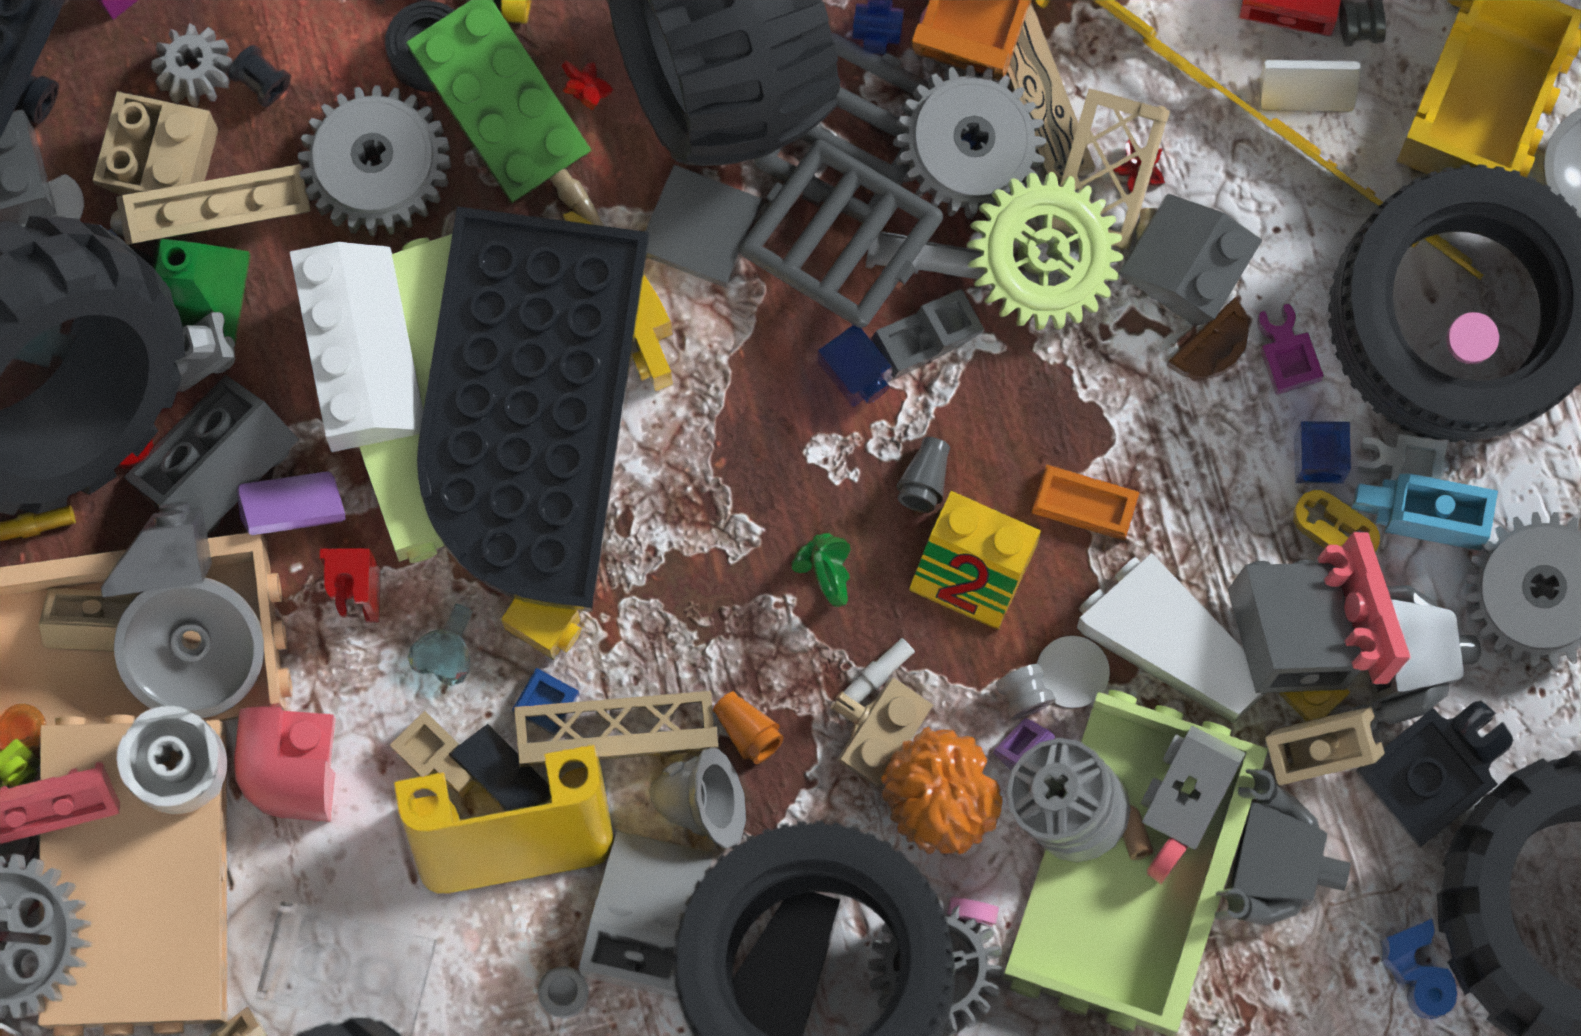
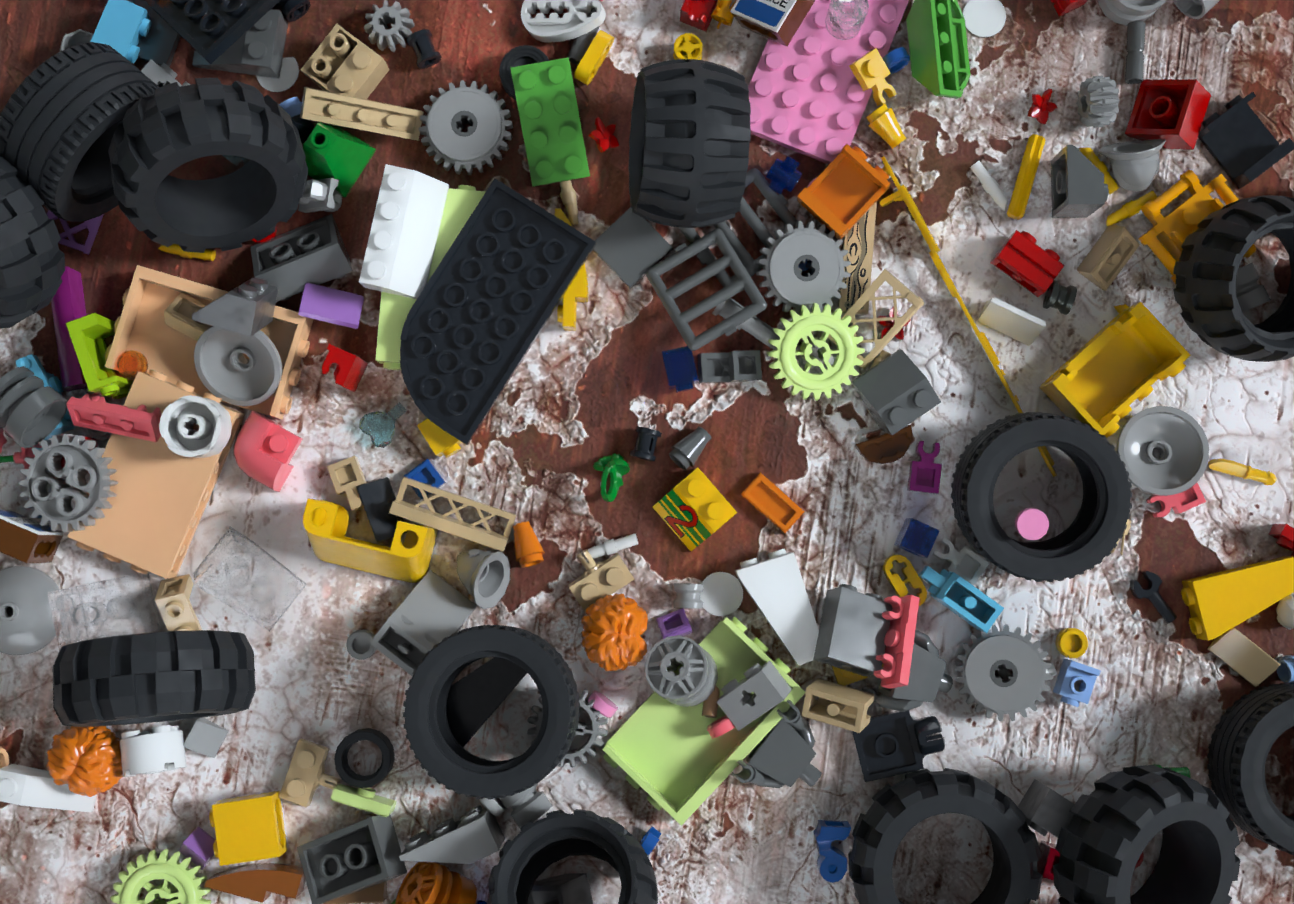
camera: 25 degrees right, 10 degrees up
none -> black bush [630,426,662,462]

